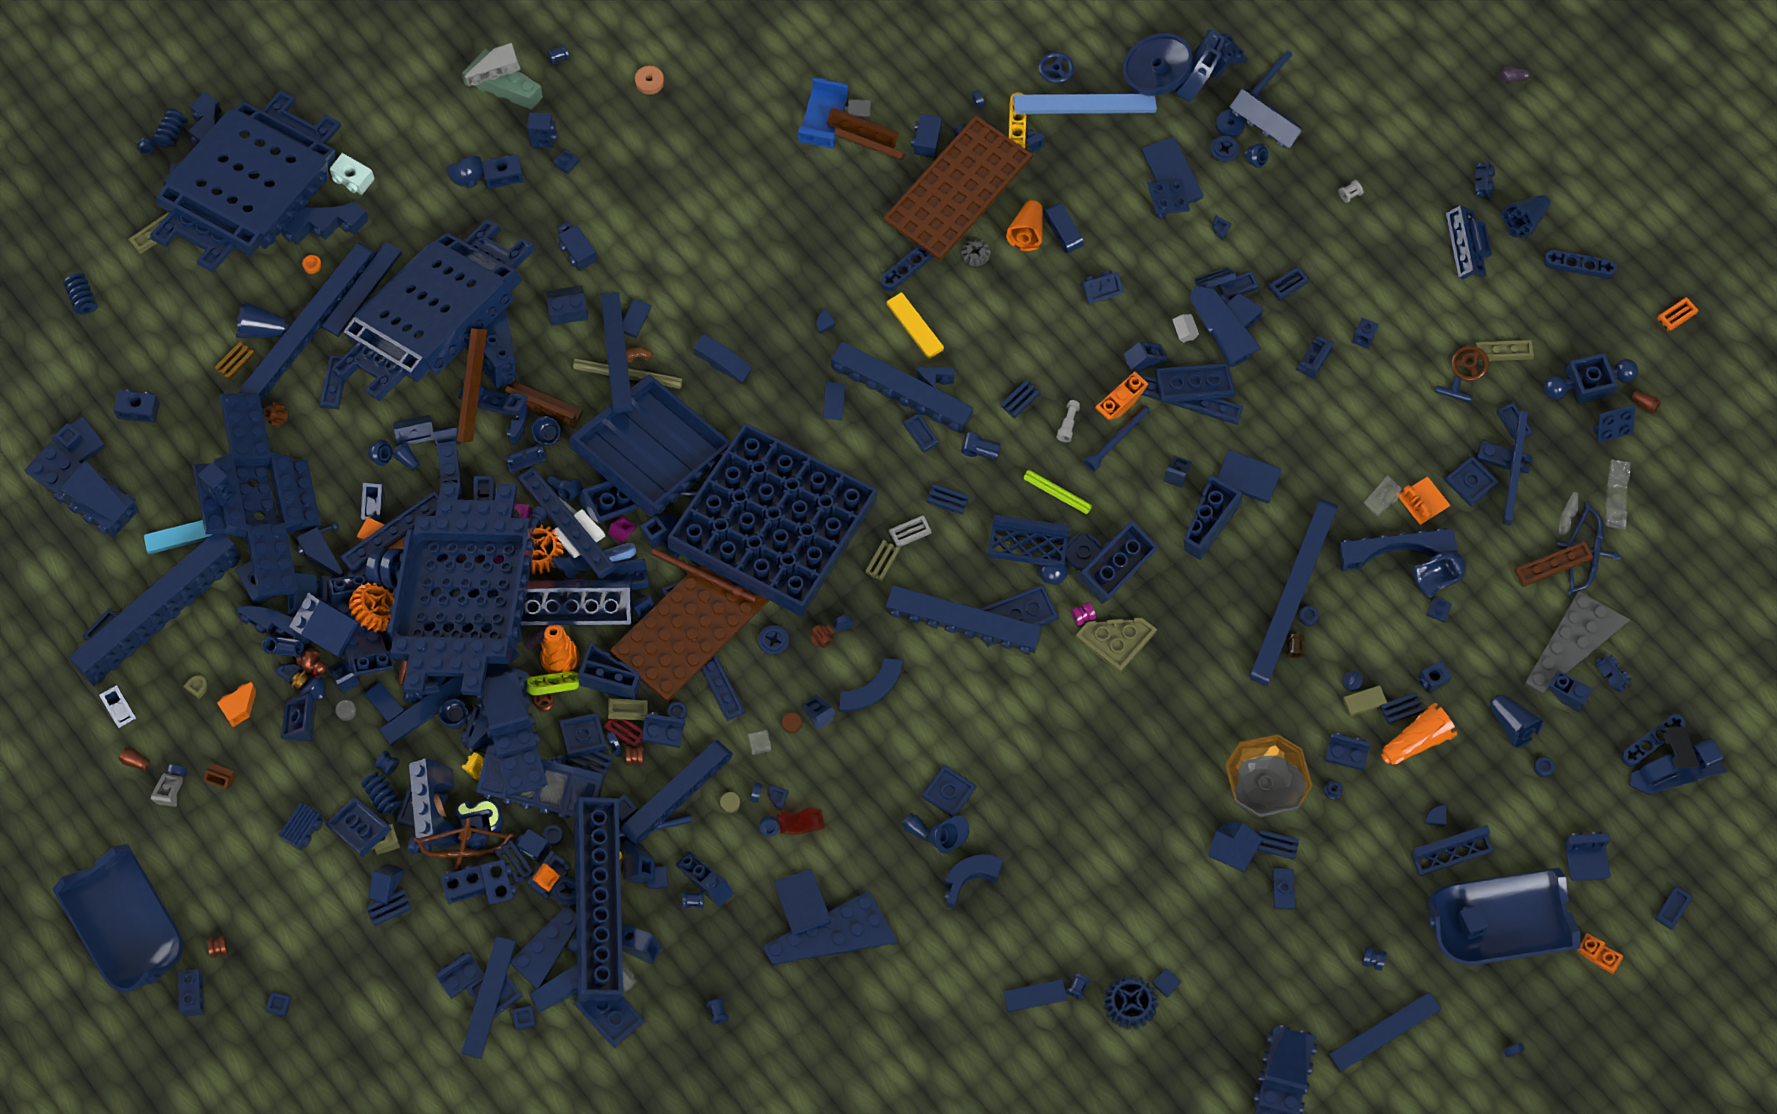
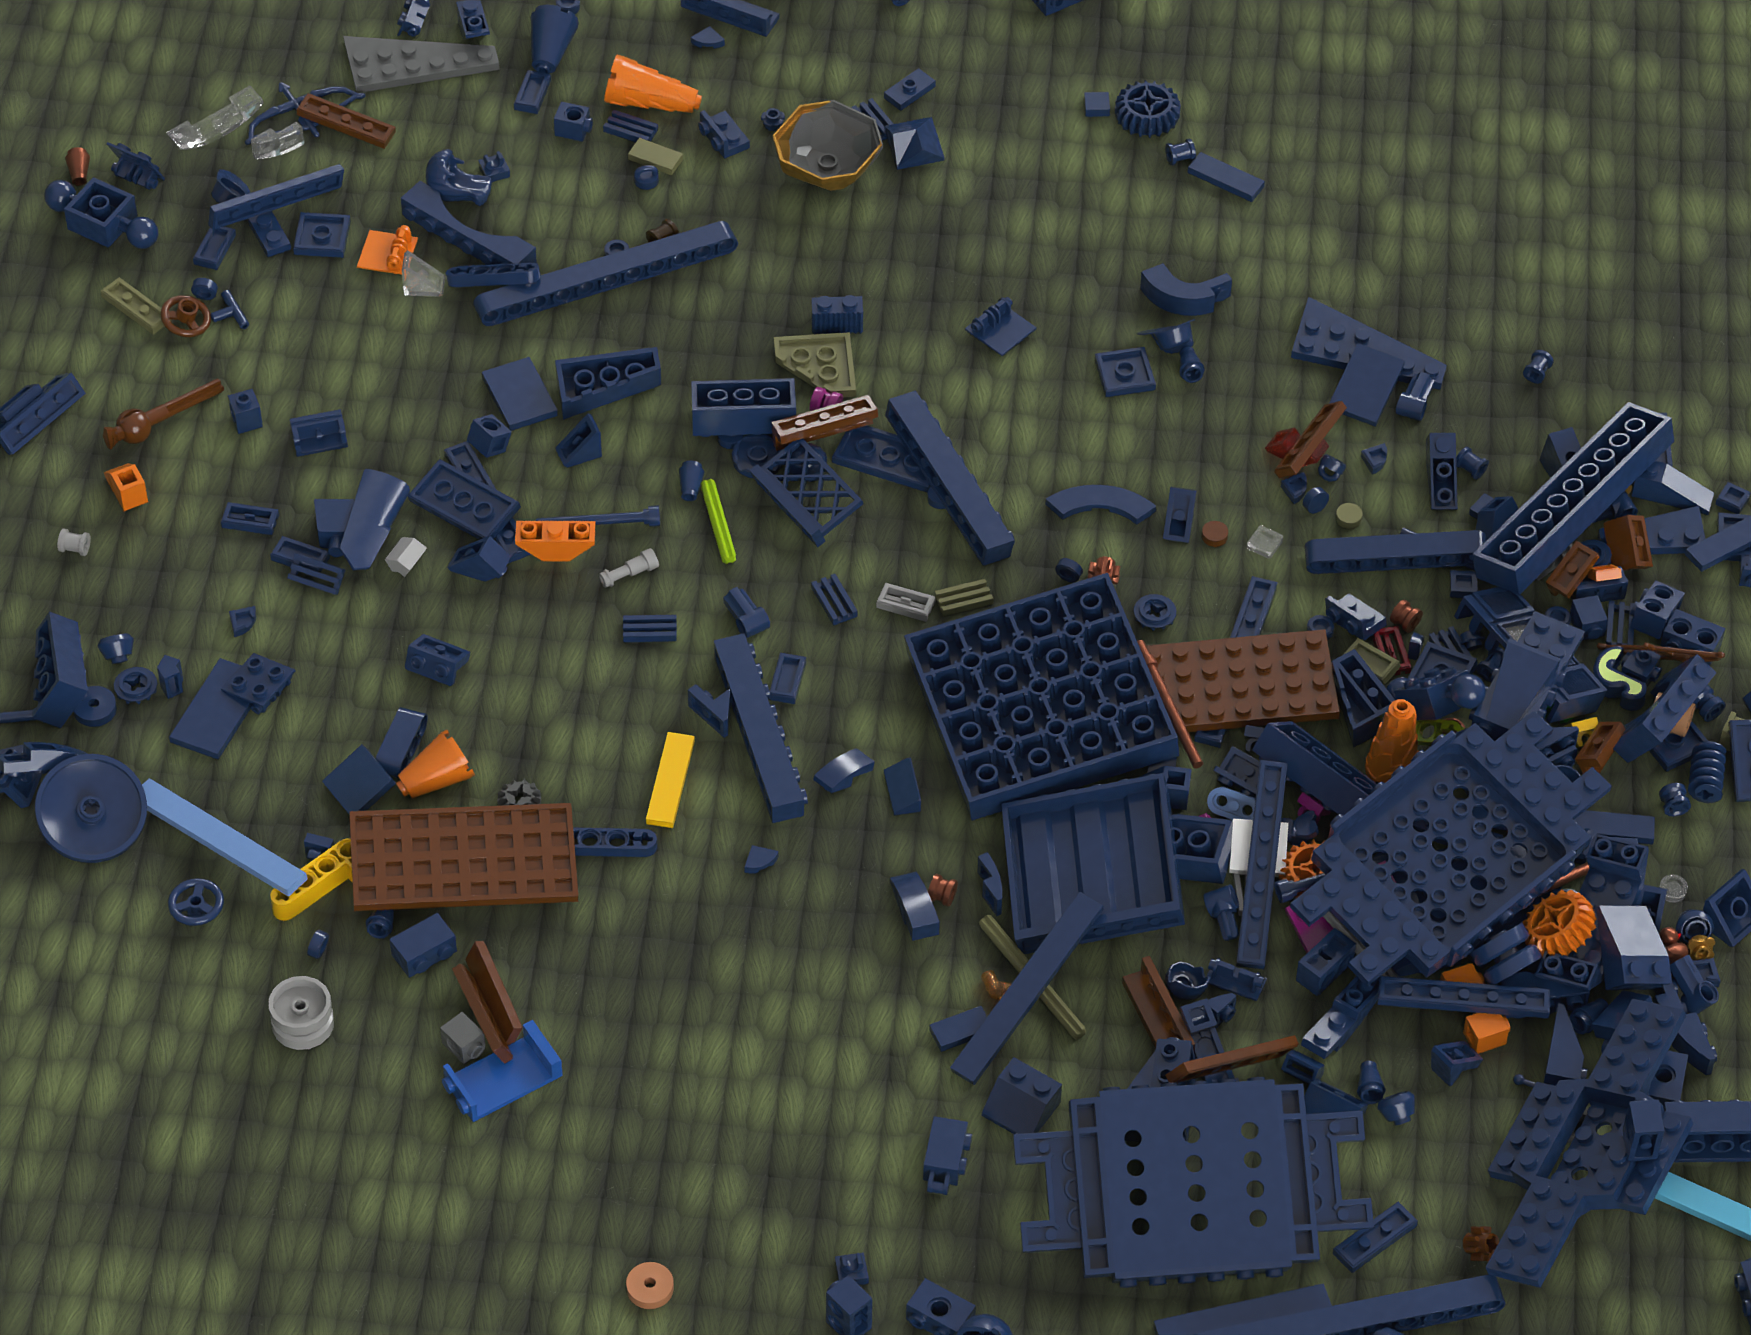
camera: 135 degrees left, 15 degrees down
none -> reddish brown piece [103,378,224,450]
none -> orange slope [104,463,148,511]
none -> dark blue piece [157,655,183,699]
none -> dark blue tile [191,278,218,300]
none -> dark blue piece [211,169,250,204]
none -> light grey wheel [269,976,334,1050]
none -> dark blue tile [322,744,396,814]
none -> dark blue beam [445,263,541,287]
none -> dark blue brick [467,414,512,458]
none -> dark blue tile [514,70,551,114]
none -> dark blue cone [679,461,705,501]
none -> reddish brown fence [771,395,878,451]
none -> dark blue brick [811,295,863,335]
none -> dark blue slope [884,757,921,815]
none -> copper wheel [928,874,958,907]
none -> dark blue hinge [965,297,1037,356]
none -> dark blue slope [977,852,1002,916]
none -> reddish brown tile [1274,401,1347,478]
none -> dark blue tile [1361,443,1387,475]
none -> dark blue brick [1386,667,1486,721]
none -> dark blue piece [1395,372,1435,421]
none -> reddish brown panel [1546,541,1600,599]
none -> reddish brown panel [1575,722,1626,774]
none -> reddish brown panel [1603,515,1653,571]

